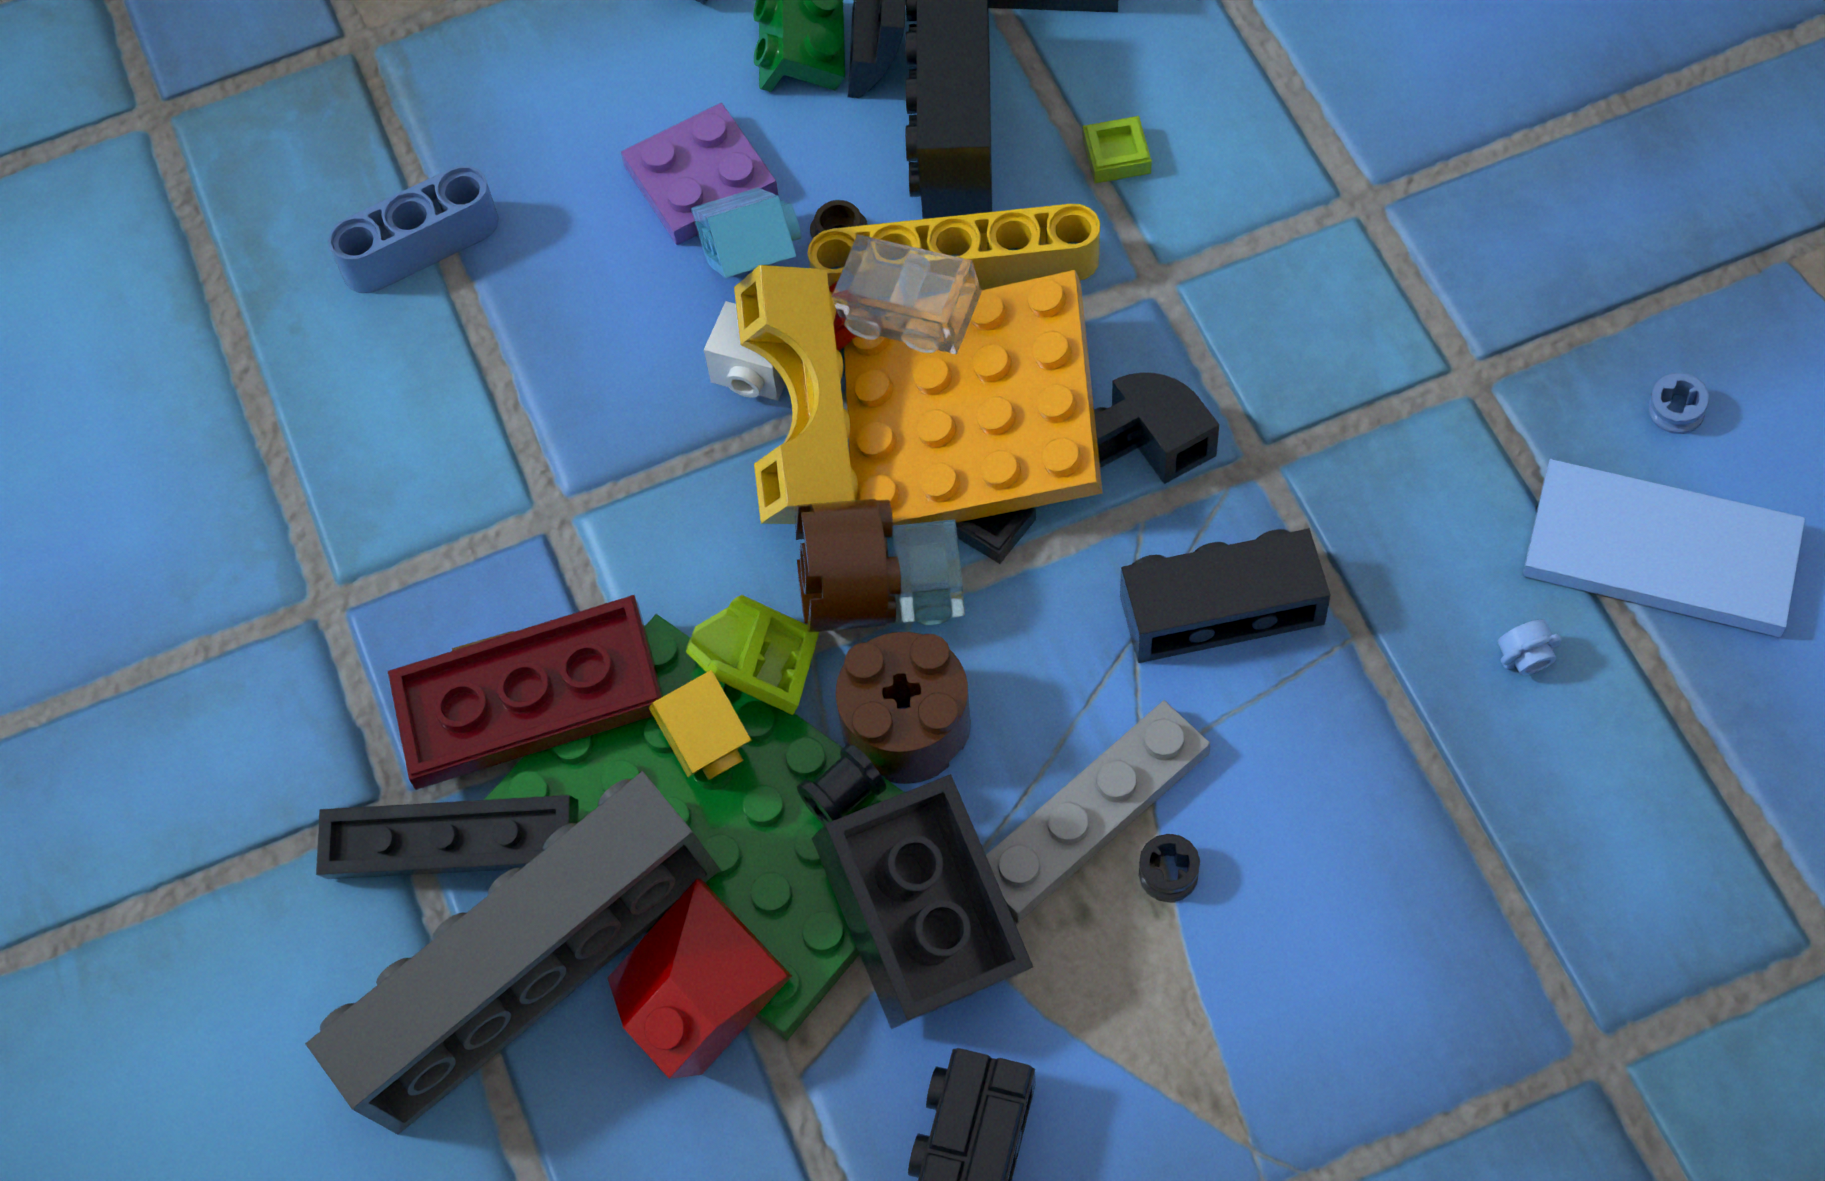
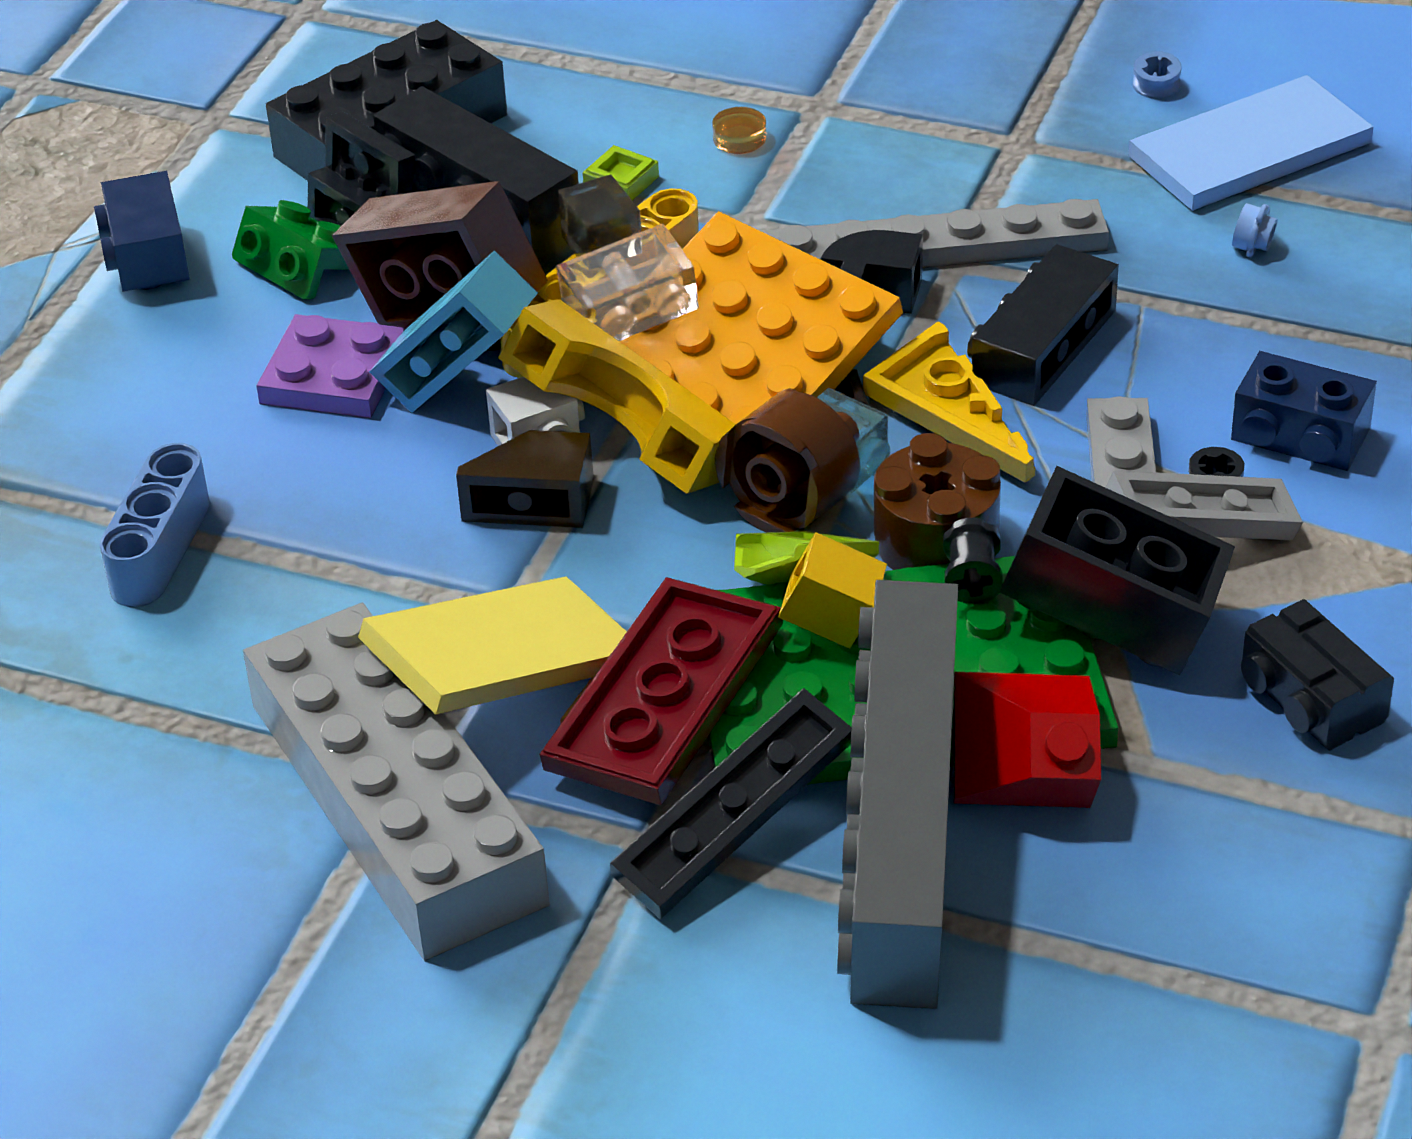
camera: 50 degrees left, 20 degrees down
none -> light grey brick [243,602,550,961]
none -> reddish brown brick [332,181,548,329]
none -> light yellow tile [358,576,627,715]
none -> dark brown slope [456,430,594,528]
none -> clear smoke brick [558,174,643,274]
none -> clear orange tile [712,107,767,154]
none -> light grey plate [764,199,1109,268]
none -> yellow wing [863,321,1036,483]
none -> light grey plate [1105,471,1303,540]
none -> dark blue brick [1231,350,1377,471]

